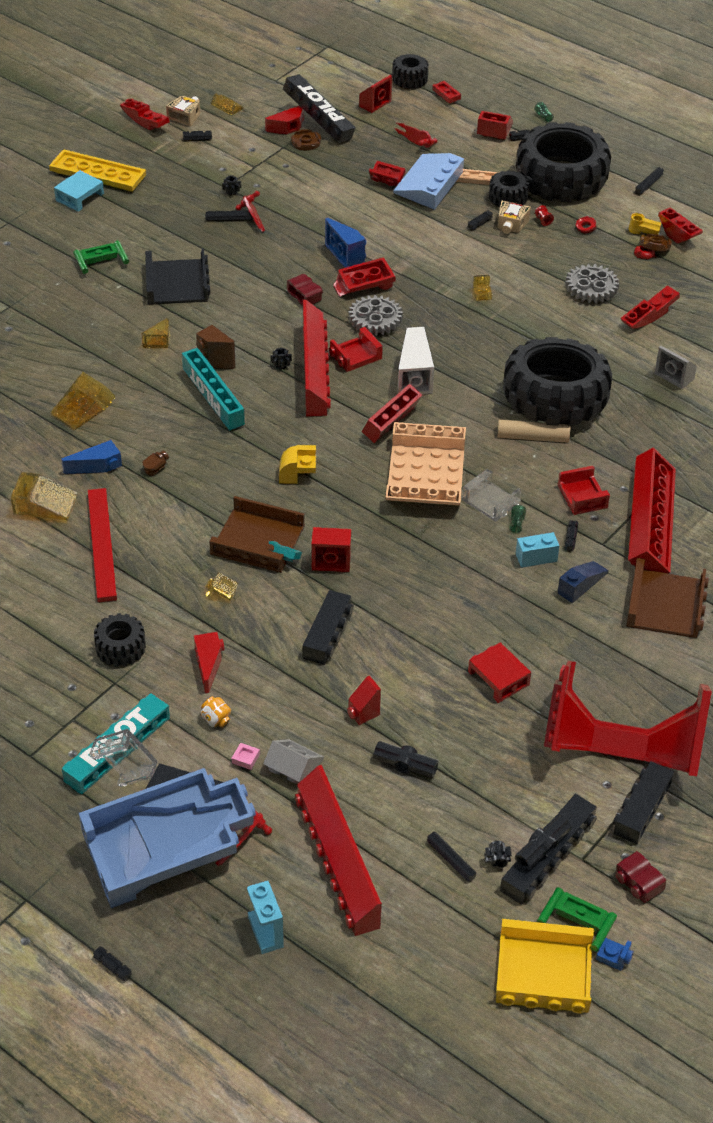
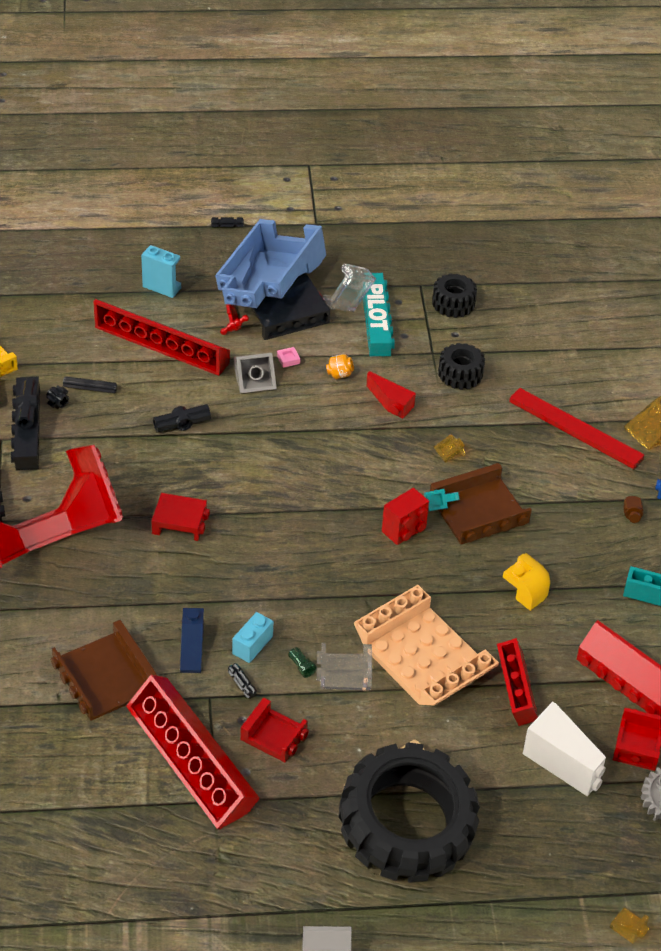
camera: 135 degrees right, 0 degrees up
black brick [302,590,354,665] -> none
red slope [347,675,381,725] -> none
none -> black tyre [432,273,477,318]

